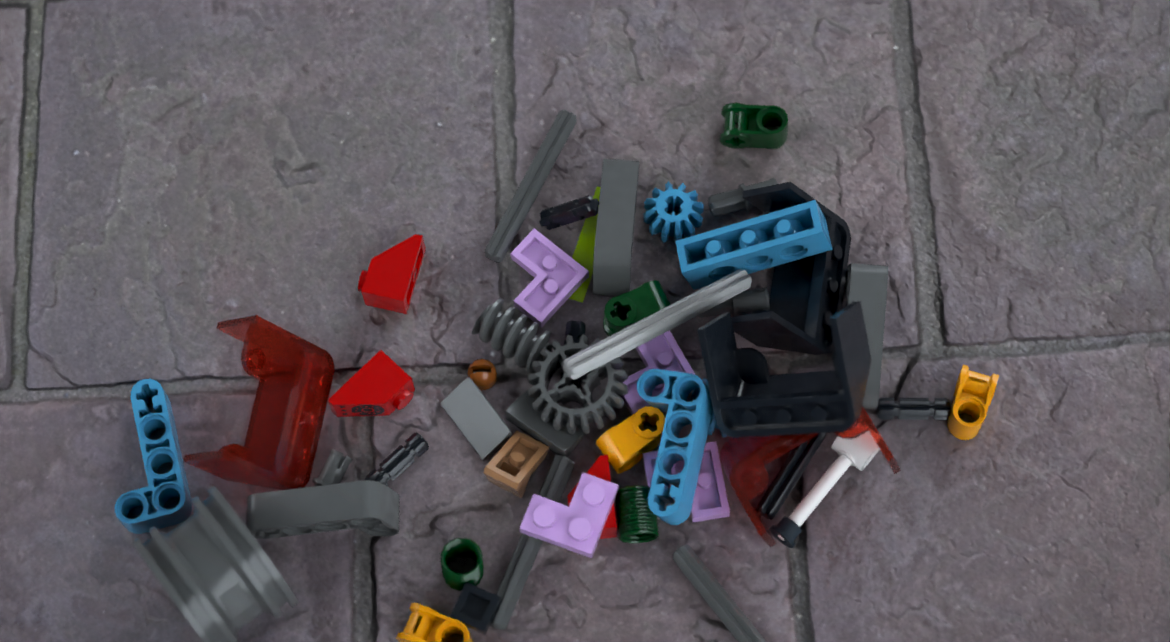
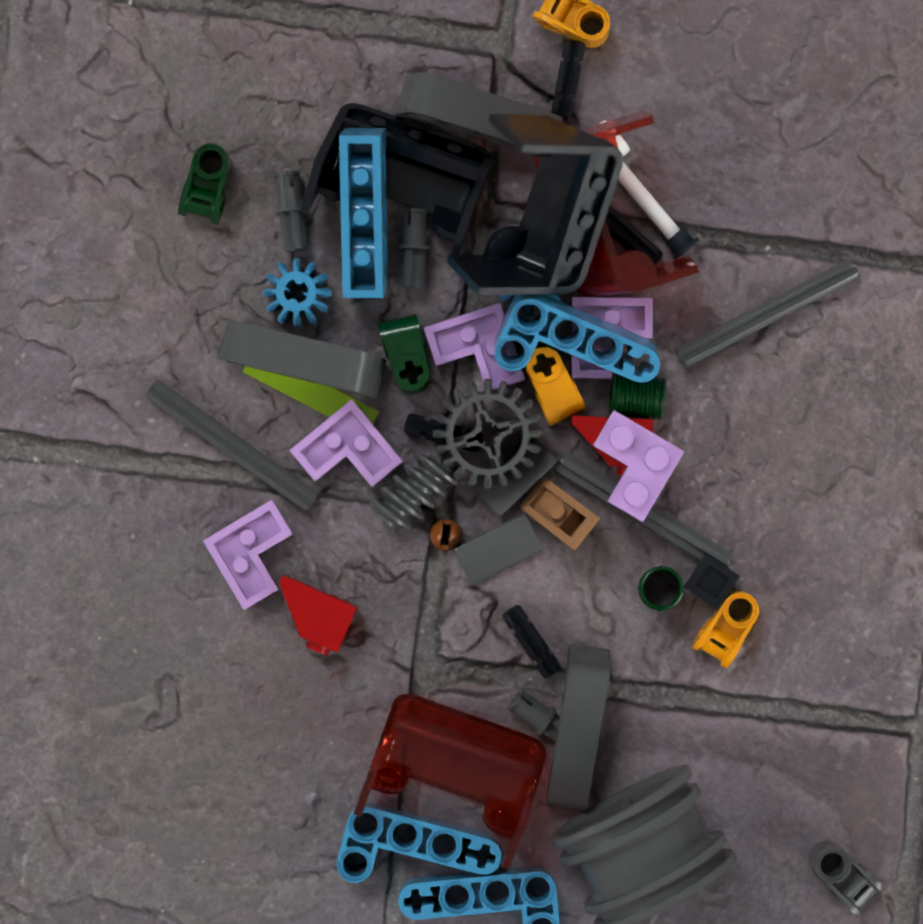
camera: 80 degrees left, 20 degrees up
red slope [328,350,415,417] -> none
black axle [539,195,599,230] -> none
light grey axle [563,269,752,379] -> none
none -> lavender plate [203,499,293,610]
none -> dark azure beam [337,803,502,883]

